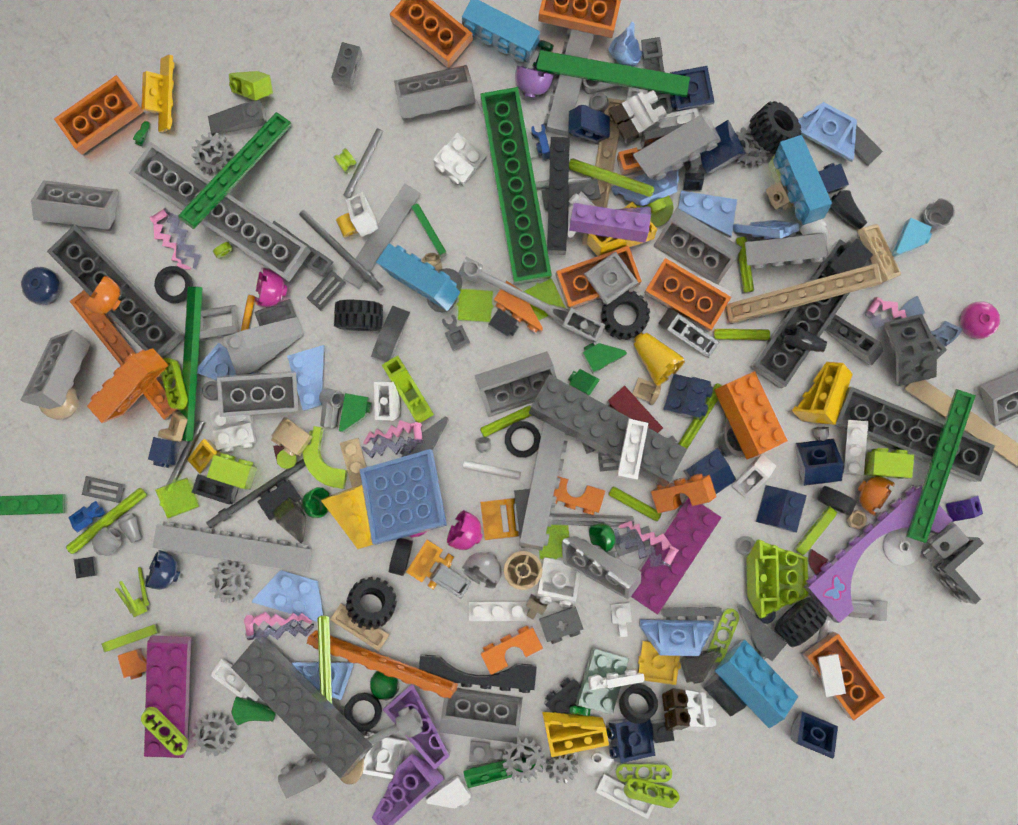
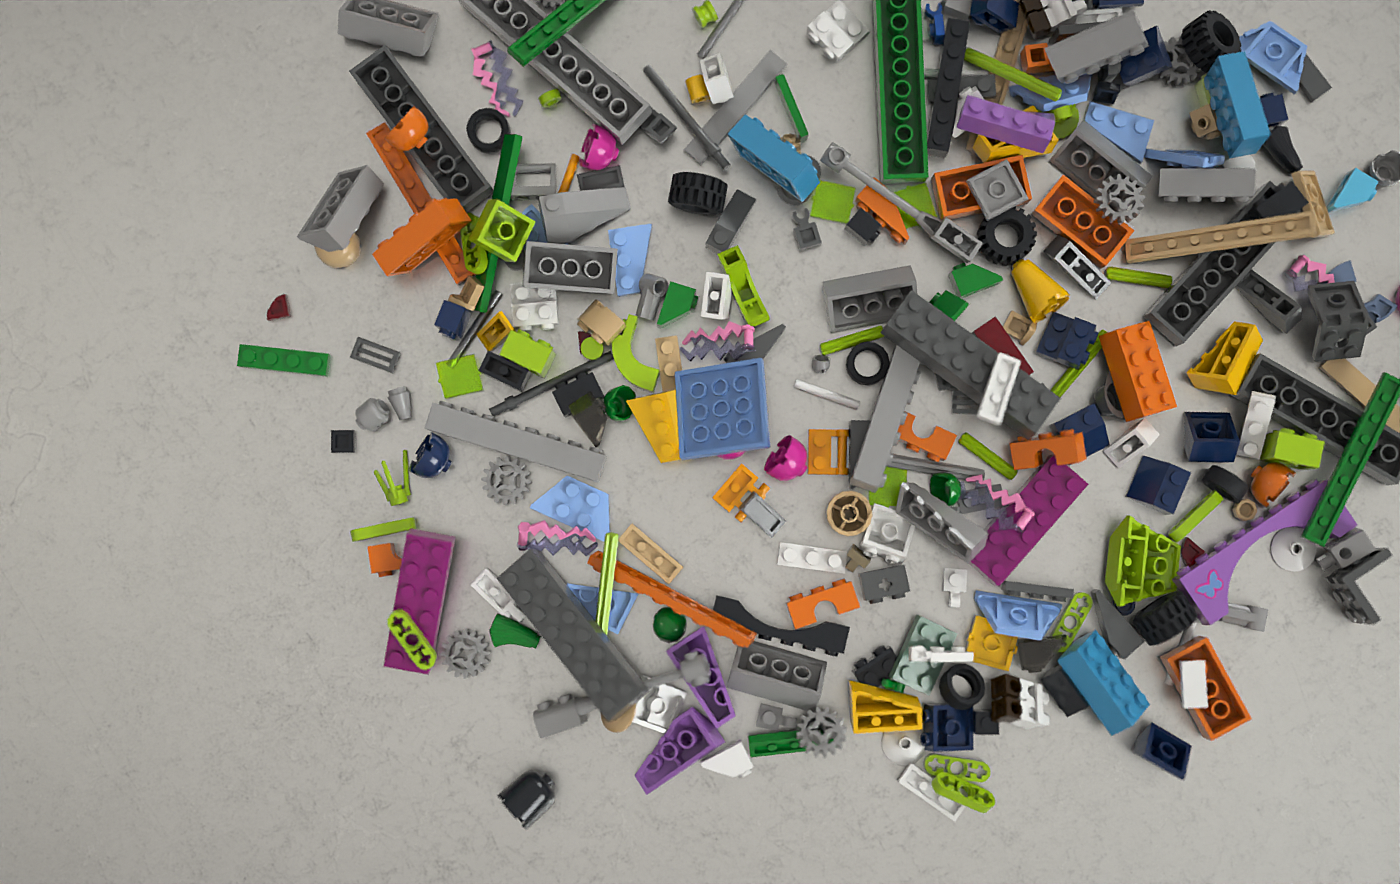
camera: 15 degrees right, 0 degrees up
dark blue cylinder [21,267,62,305] -> none
lime axle [66,488,147,554] -> none
blue plate [68,501,105,533] -> none
dark grey tile [307,270,346,311] -> none
black tyre [344,692,382,732] -> none
black tyre [346,577,397,630] -> none
black tyre [388,538,413,576] -> none
light grey cylinder [462,552,501,589] -> none
light grey gear [546,754,578,783] -> none
light grey tile [735,536,755,556] -> none
lime axle [736,236,754,293] -> none
black piece [782,324,827,352] -> none
light grey hinge [813,426,829,441] -> none
dark purple bracket [946,496,983,522] -> none
none -> dark red tile [267,294,291,321]
none -> lime brick [468,199,536,262]
none -> light grey gear [1094,174,1145,225]

